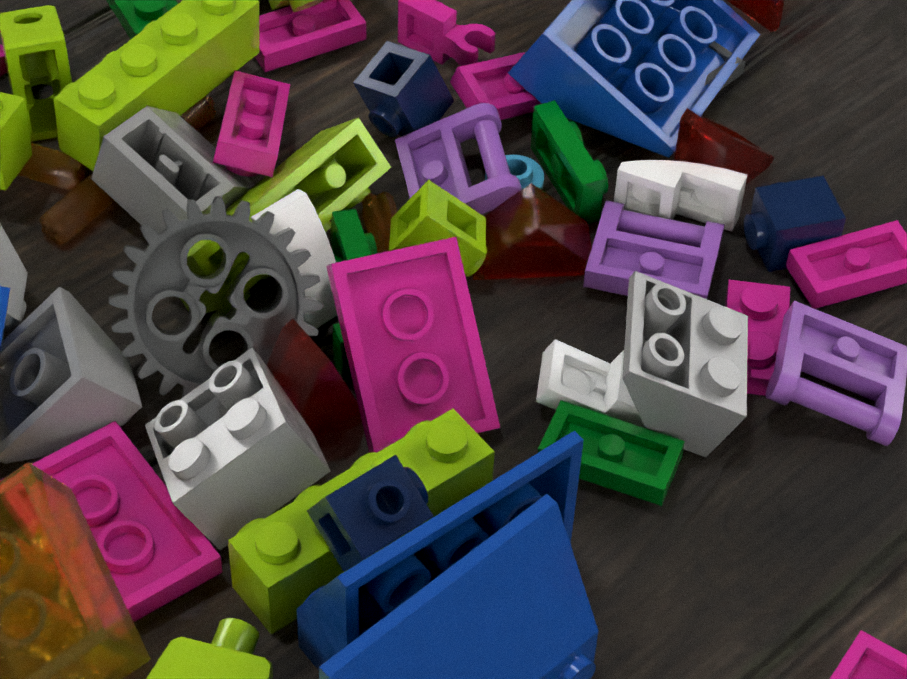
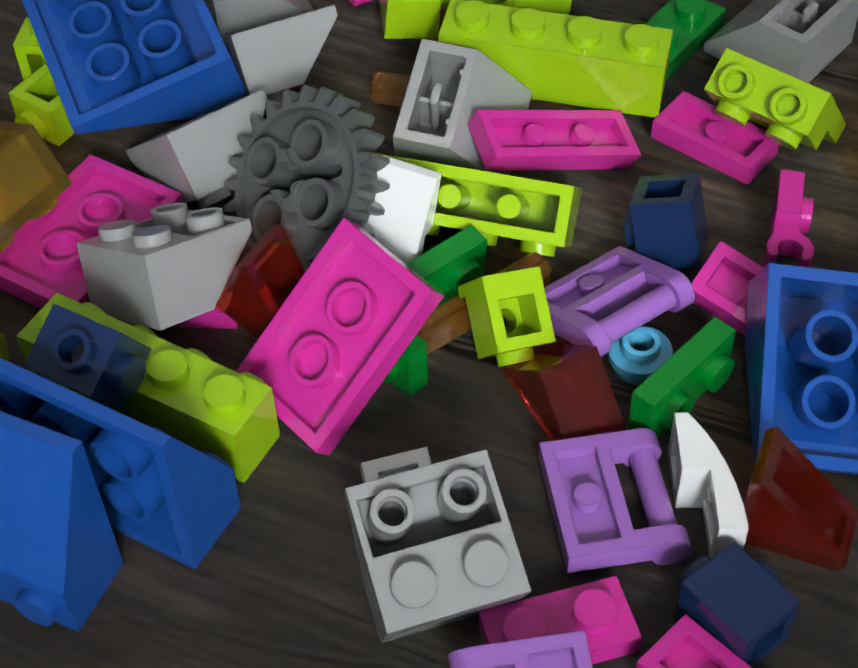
camera: 70 degrees right, 0 degrees up
green plate [538,400,685,506] -> none

